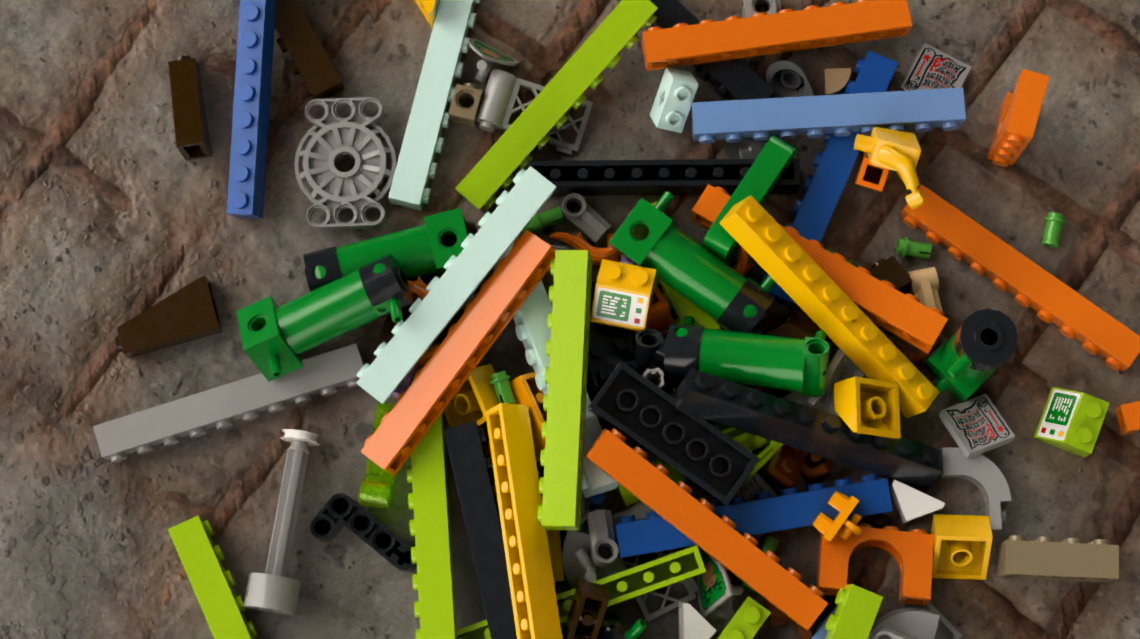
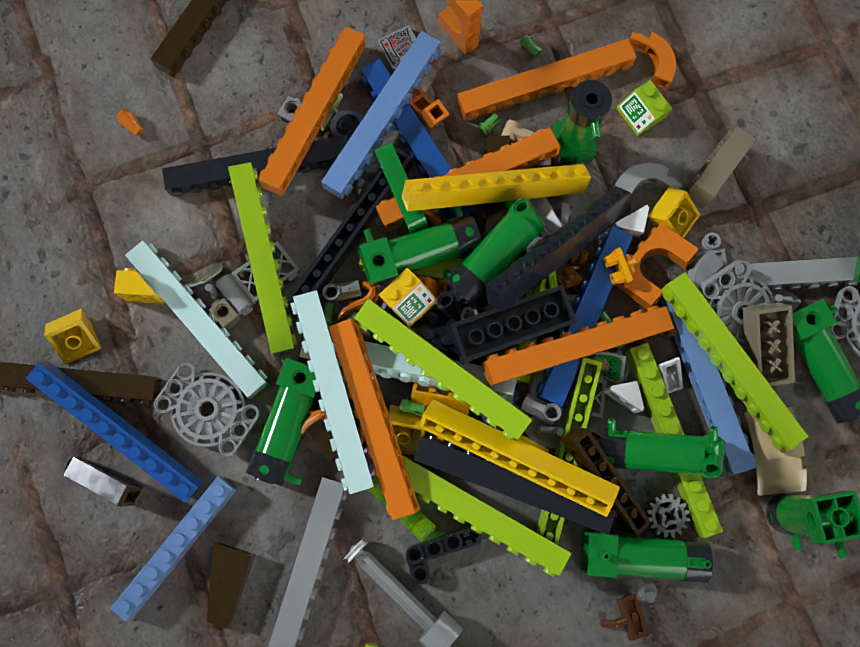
camera: 60 degrees left, 0 degrees up
green piece [236,254,413,382] -> none
light aqua brick [650,67,699,133] -> none
tan tile [824,68,851,95] -> none
yellow slope [834,376,901,439] -> none
yellow torso [854,127,924,210] -> none
light grey tile [938,394,1015,459] -> none
none -> medium blue brick [110,476,237,622]
none -> yellowish green piece [320,93,343,131]
none -> light grey bush [702,233,721,251]

